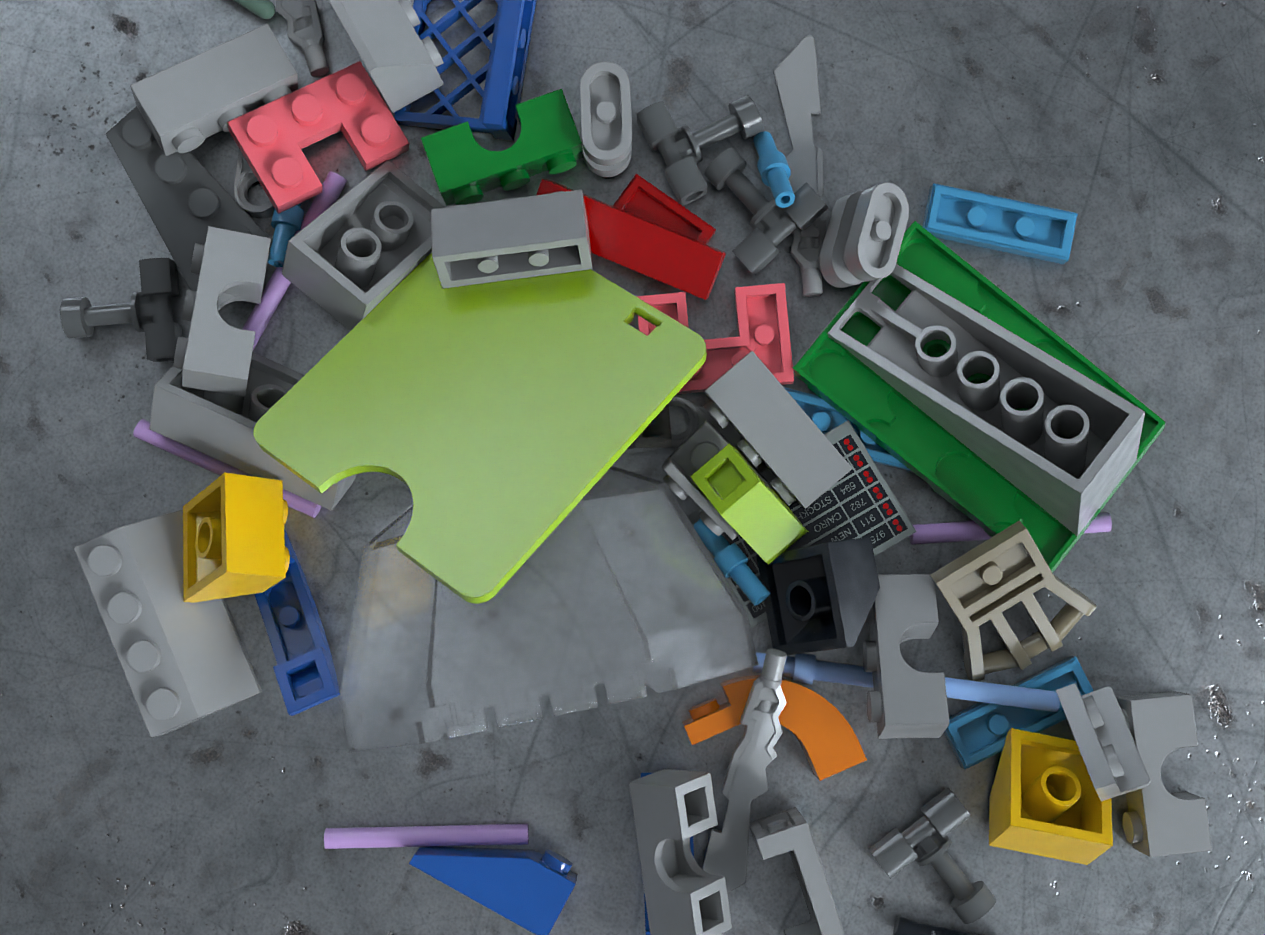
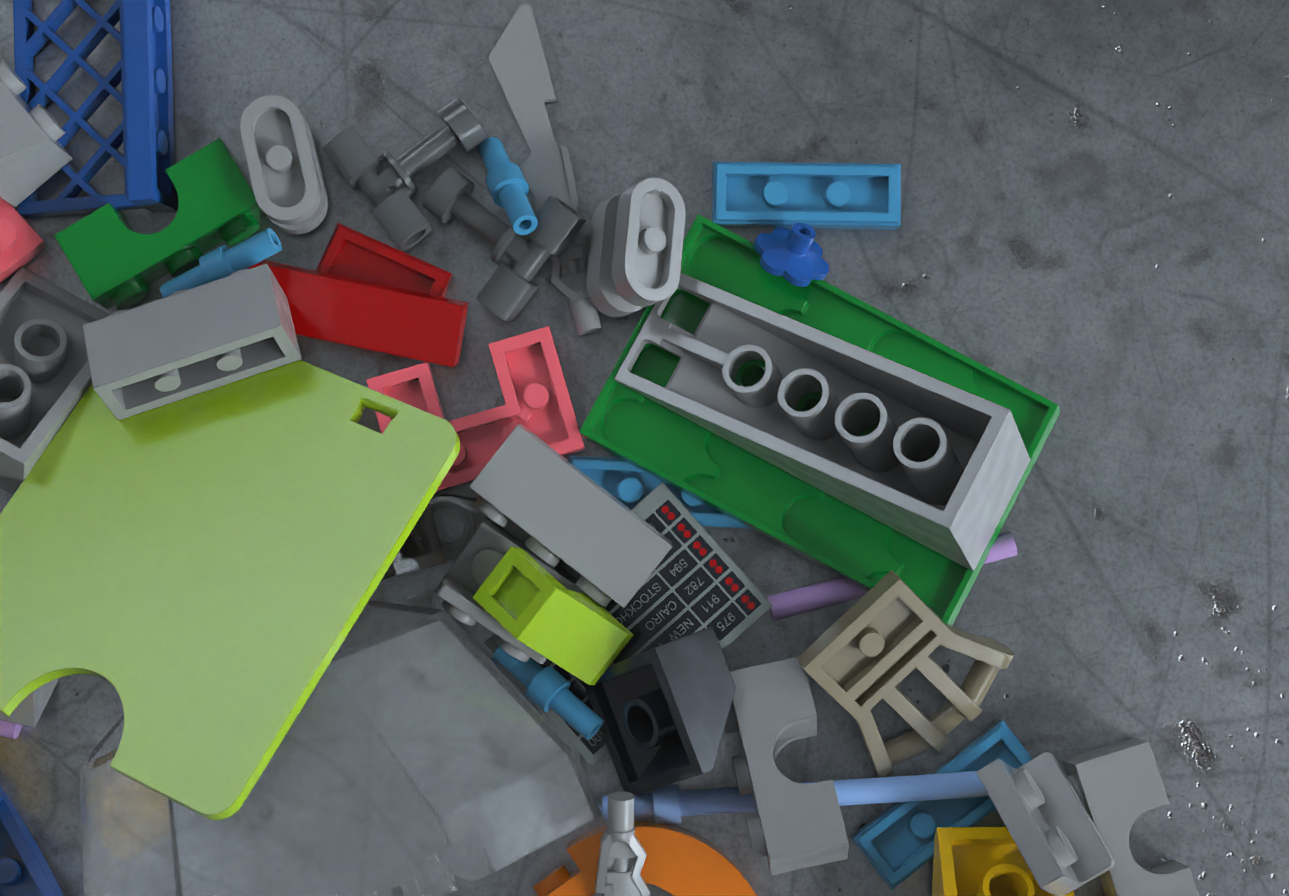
camera: 15 degrees left, 0 degrees up
none -> dark azure bar [160,228,282,298]
none -> blue plant [753,222,829,287]

